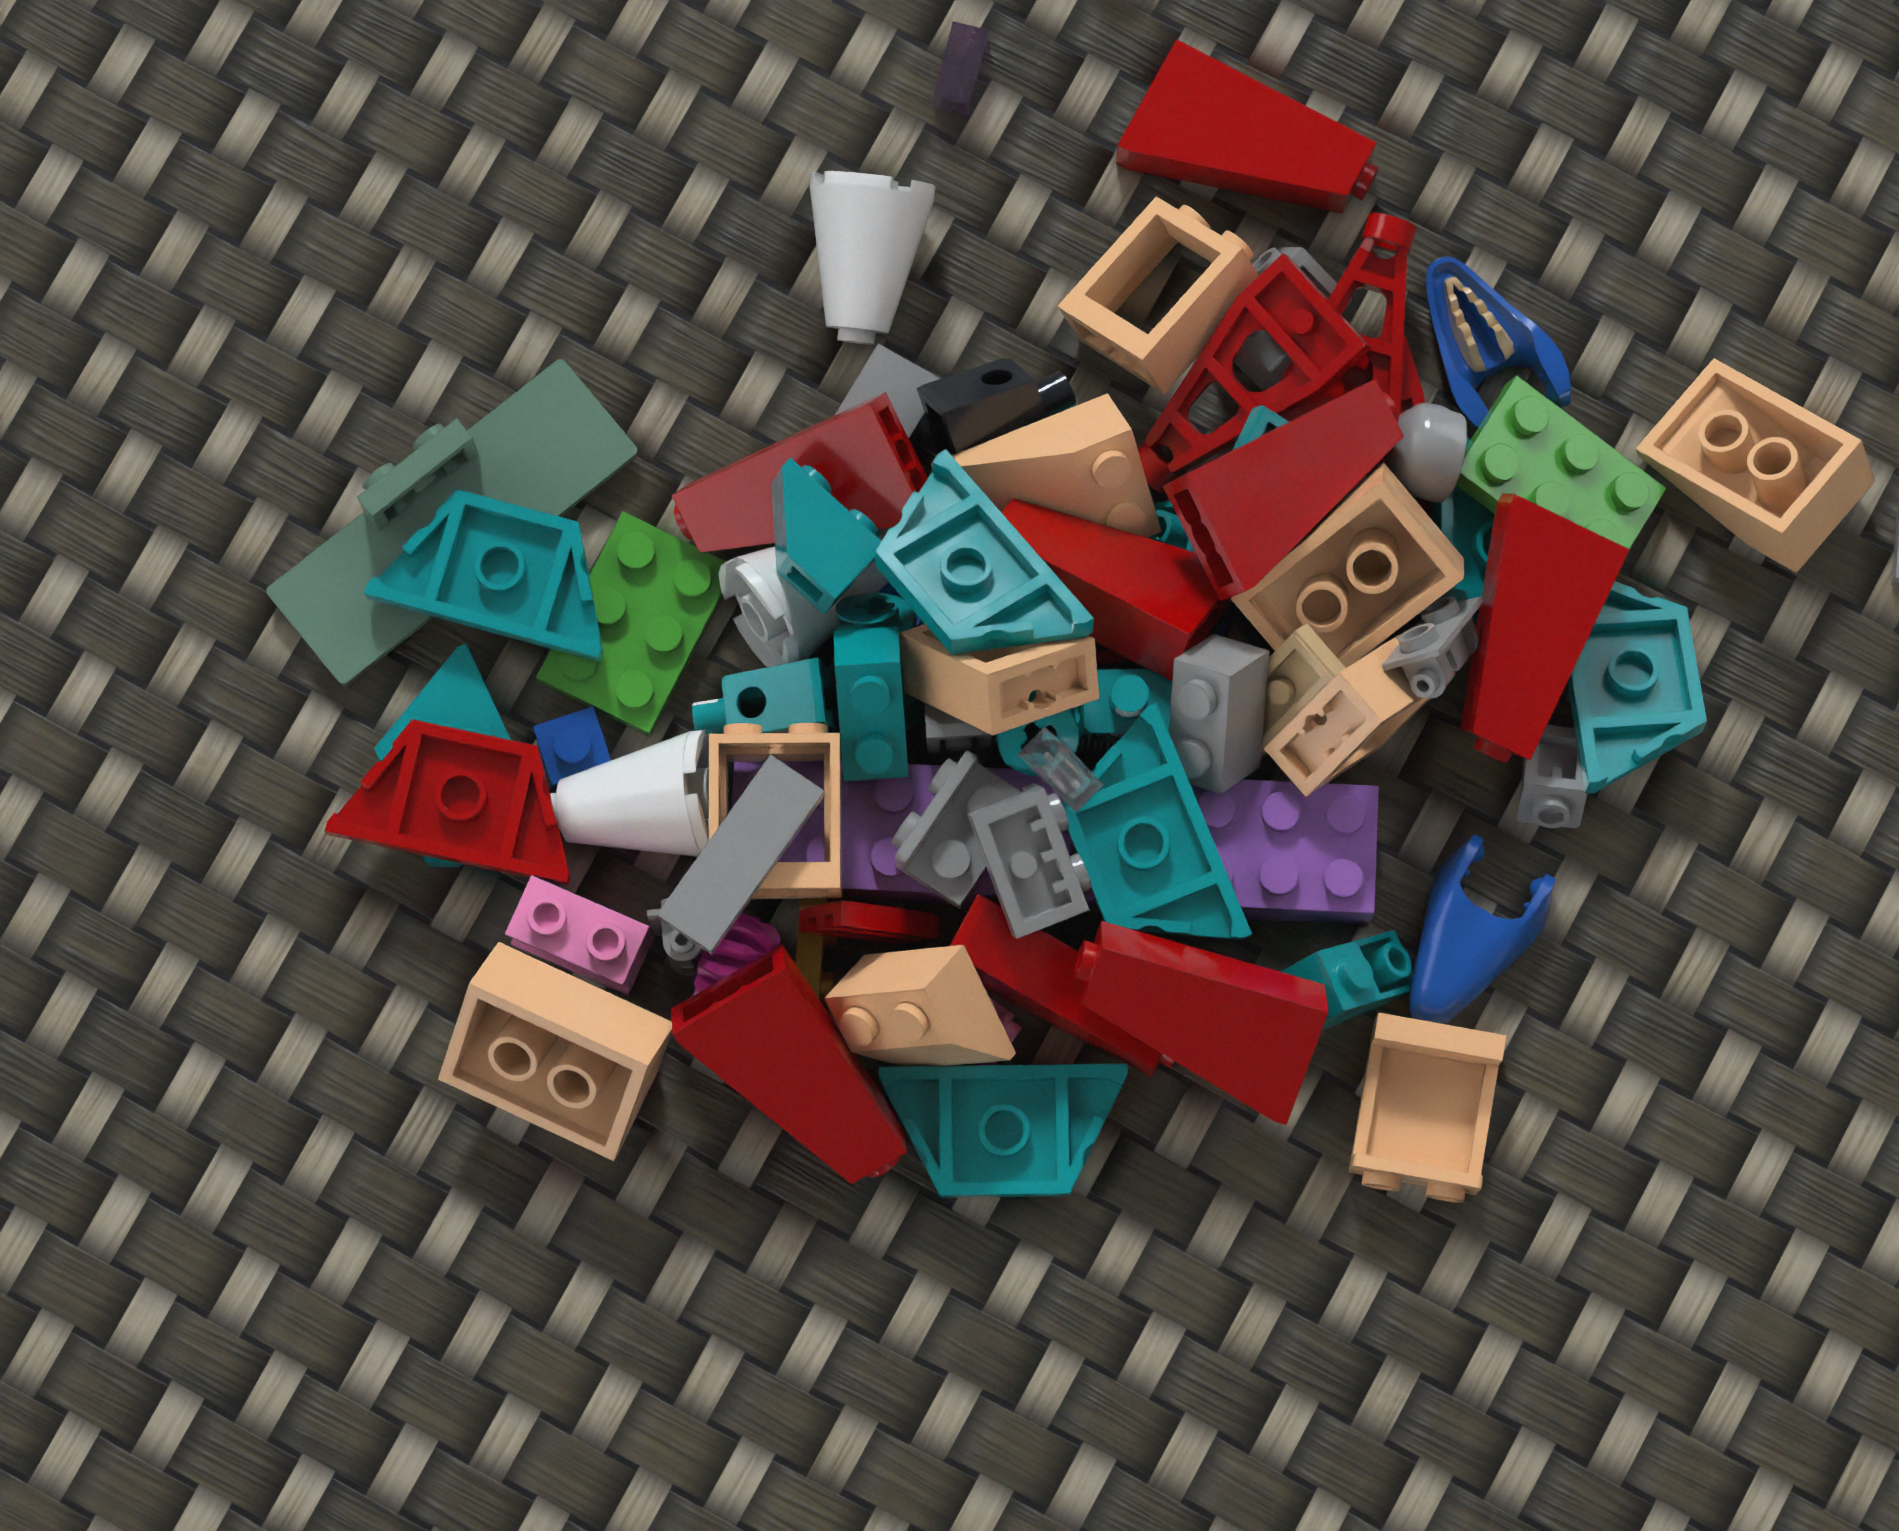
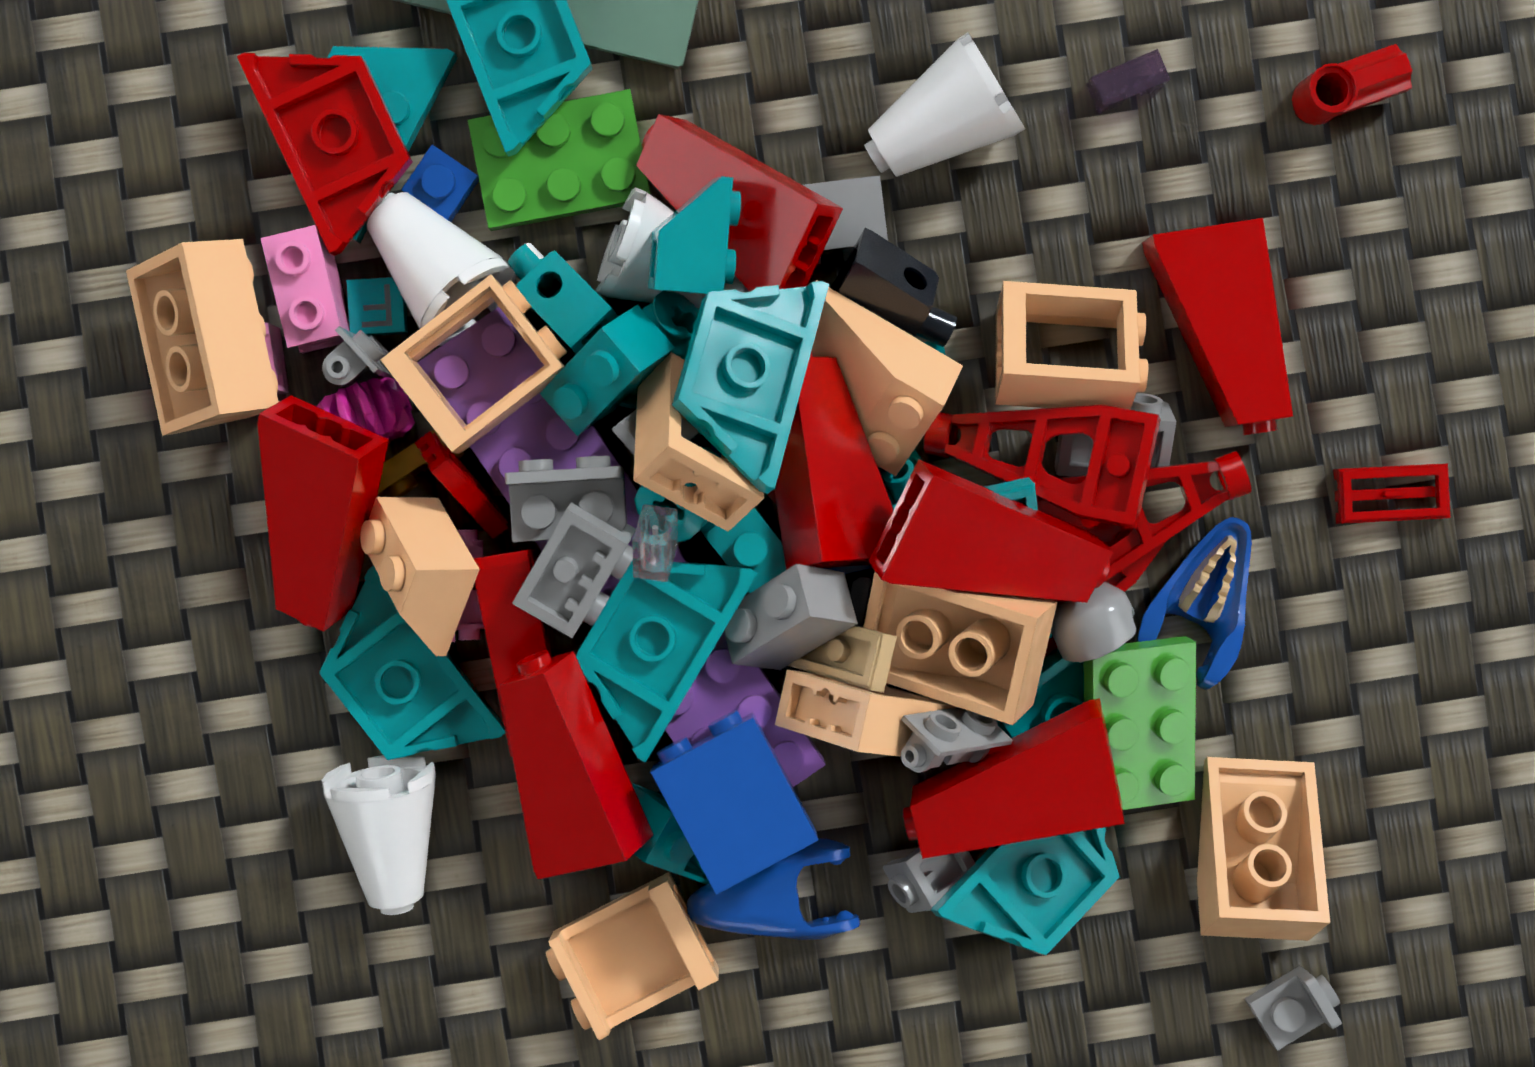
camera: 55 degrees right, 10 degrees up
light grey tile [657,754,825,955] -> none
none -> white cone [321,755,436,915]
none -> teal tile [346,277,408,336]
none -> blue brick [651,710,819,895]
none -> red tile [1333,463,1451,524]

